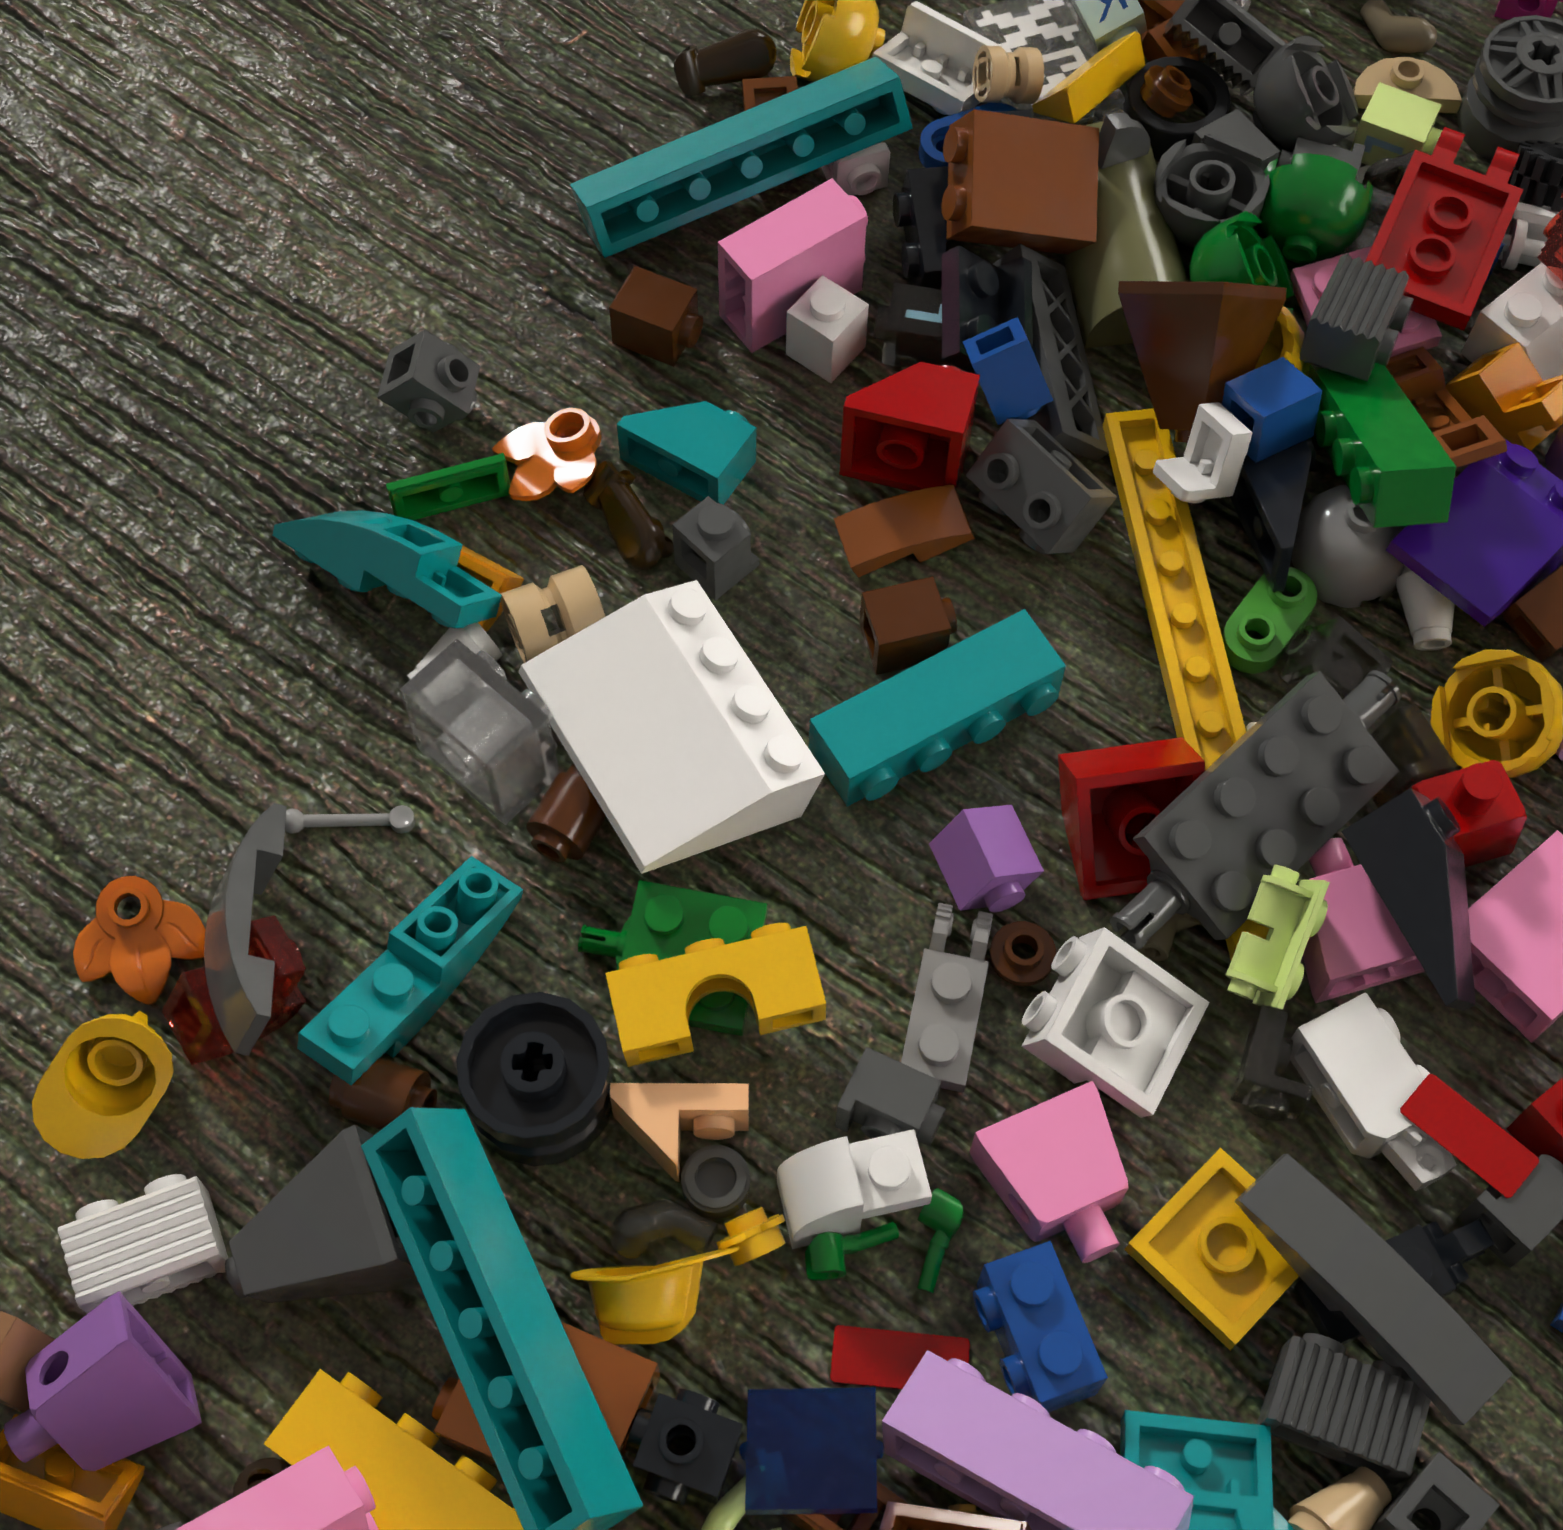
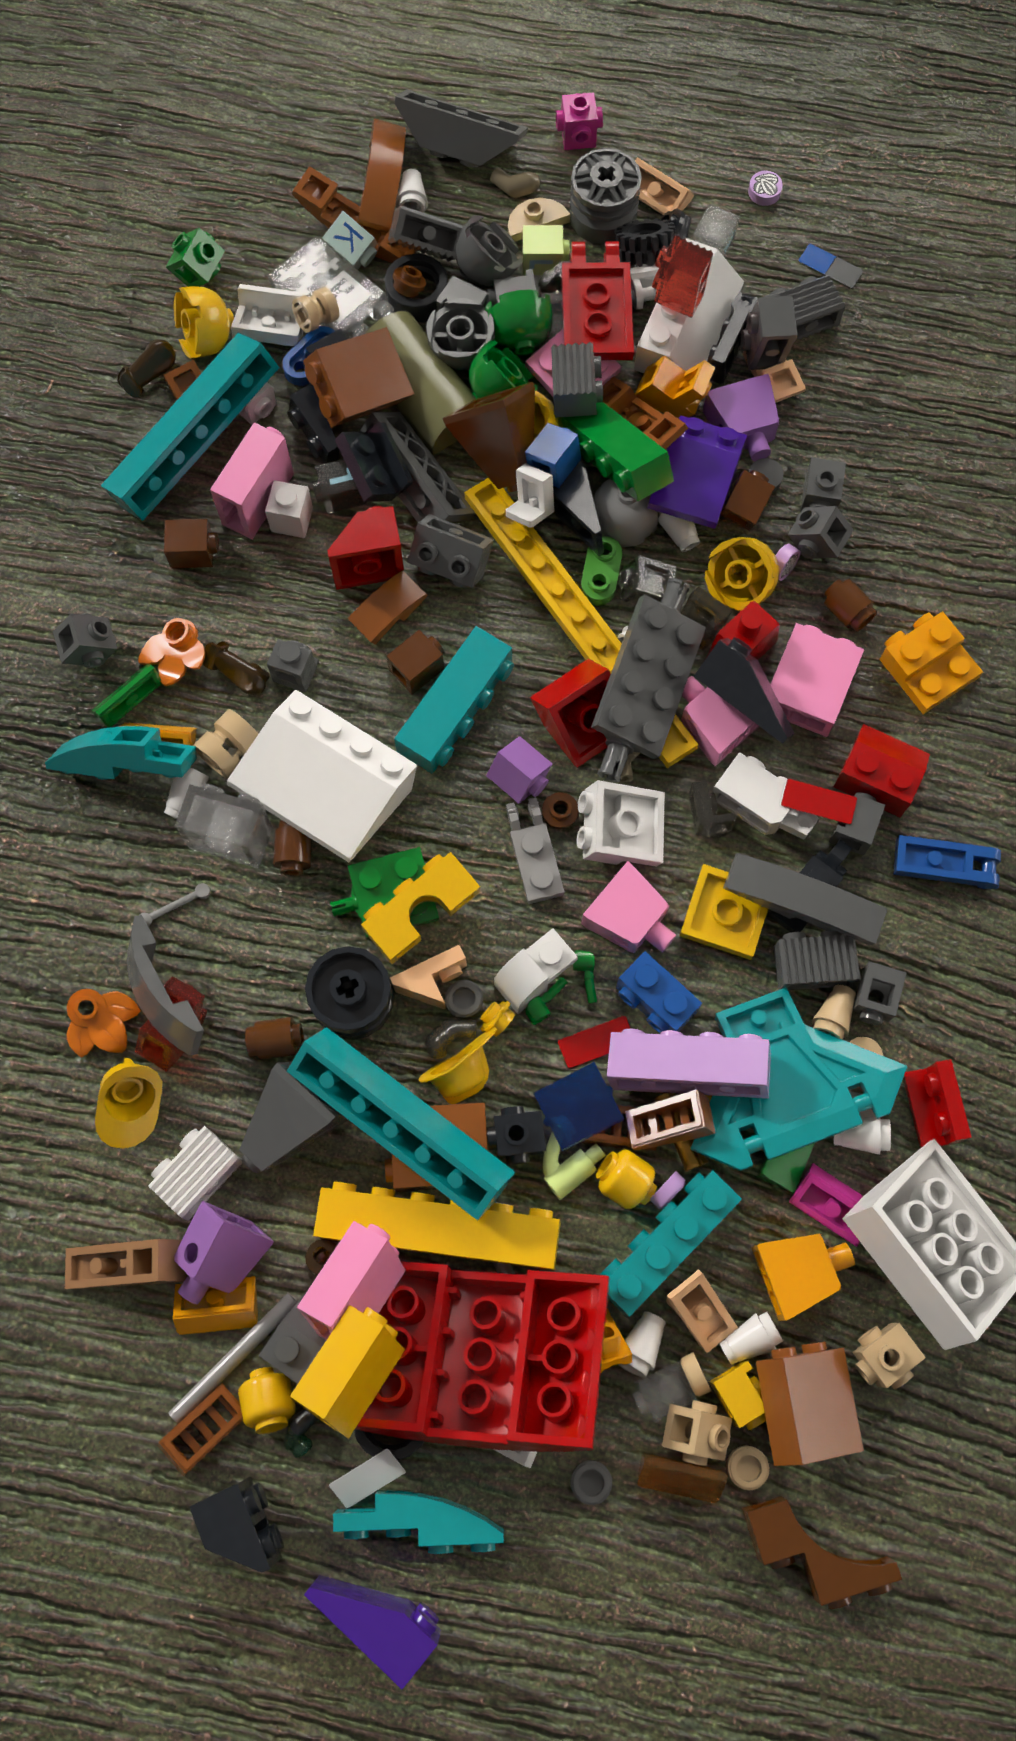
camera: 25 degrees left, 10 degrees up
teal slope [297,856,523,1085] -> none
teal slope [617,401,757,504] -> none
dark grey brick [835,1047,946,1146] -> none
blue brick [963,317,1054,425] -> none
yellow slope [1032,31,1146,124] -> none
dark grey tile [1098,112,1150,169] -> none
yellowish green hinge [1225,865,1330,1010] -> none

